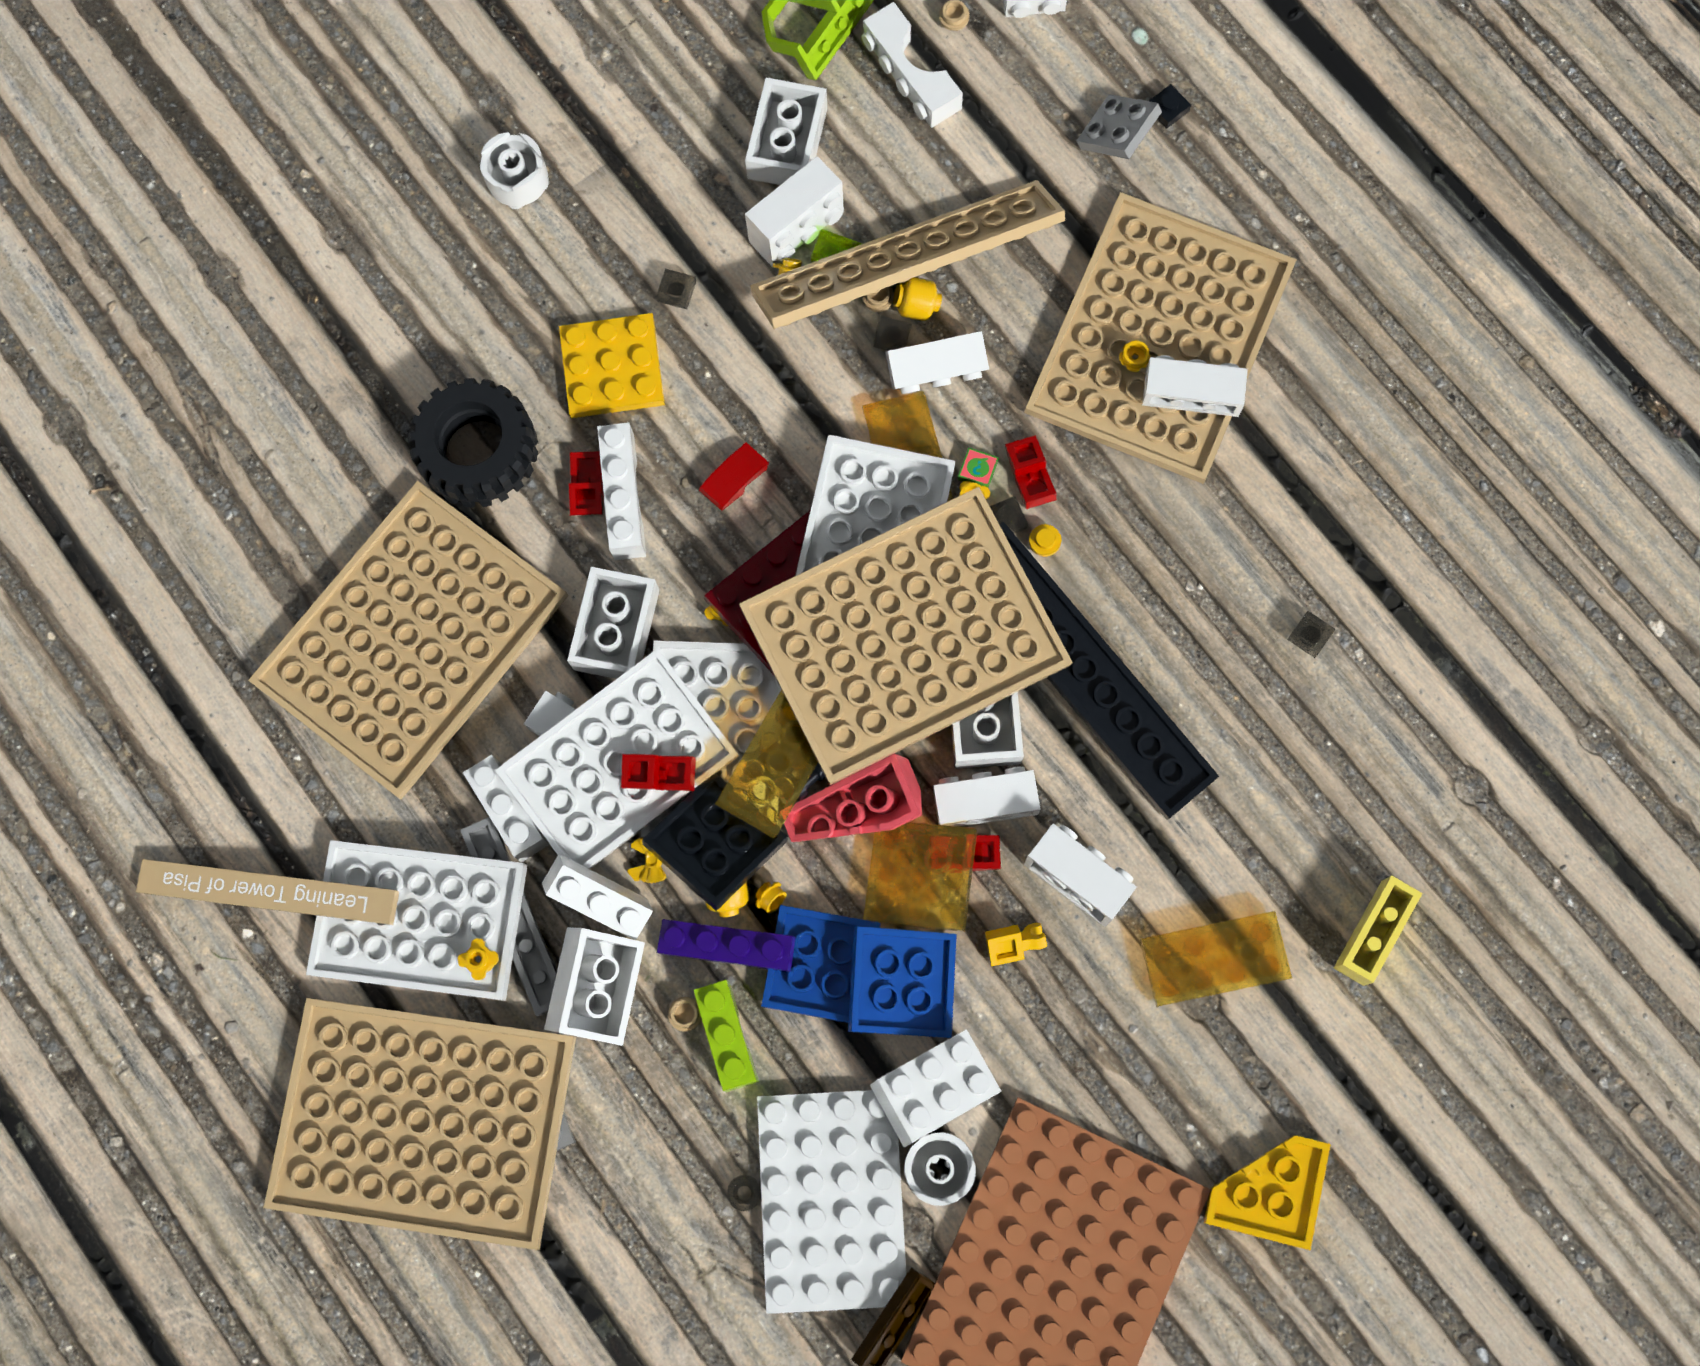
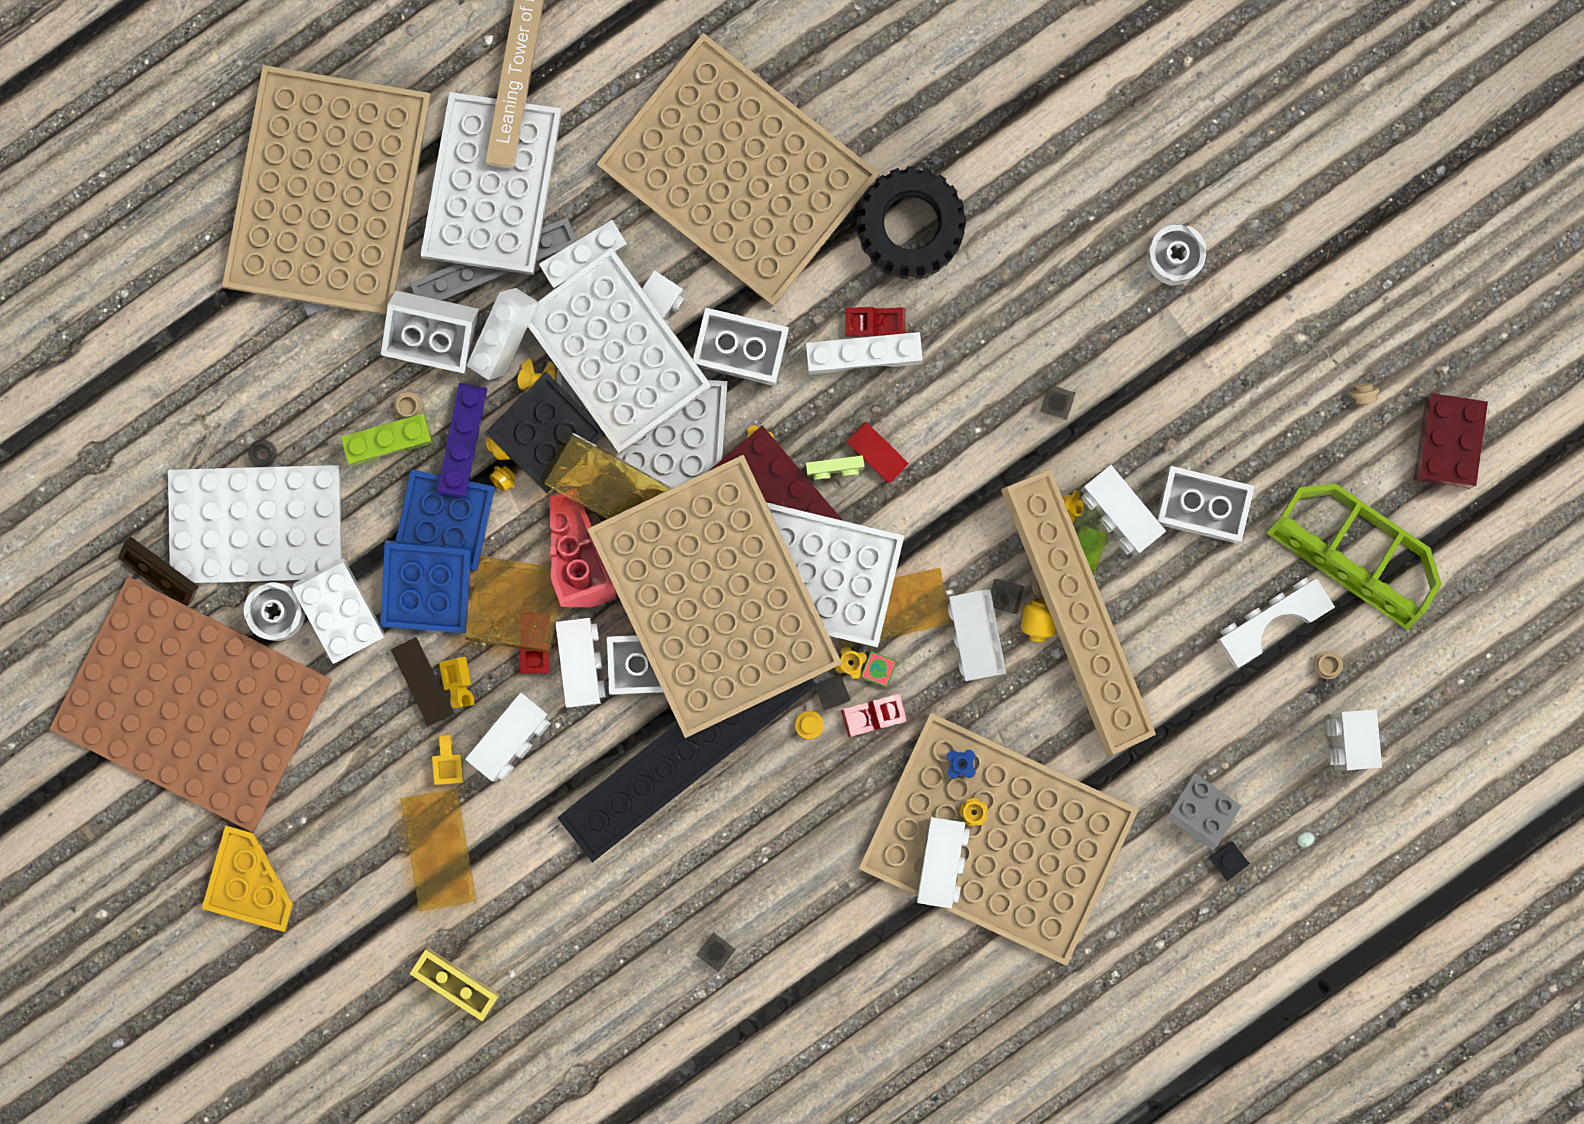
camera: 85 degrees right, 10 degrees up
yellow plate [458,938,499,980] -> none
yellow plate [559,313,665,418] -> none
red slope [621,754,696,791] -> none
none -> dark brown tile [390,637,455,726]
none -> yellow plate [432,734,464,785]
none -> yellowish green plate [806,455,864,480]
none -> blue plate [947,750,976,779]

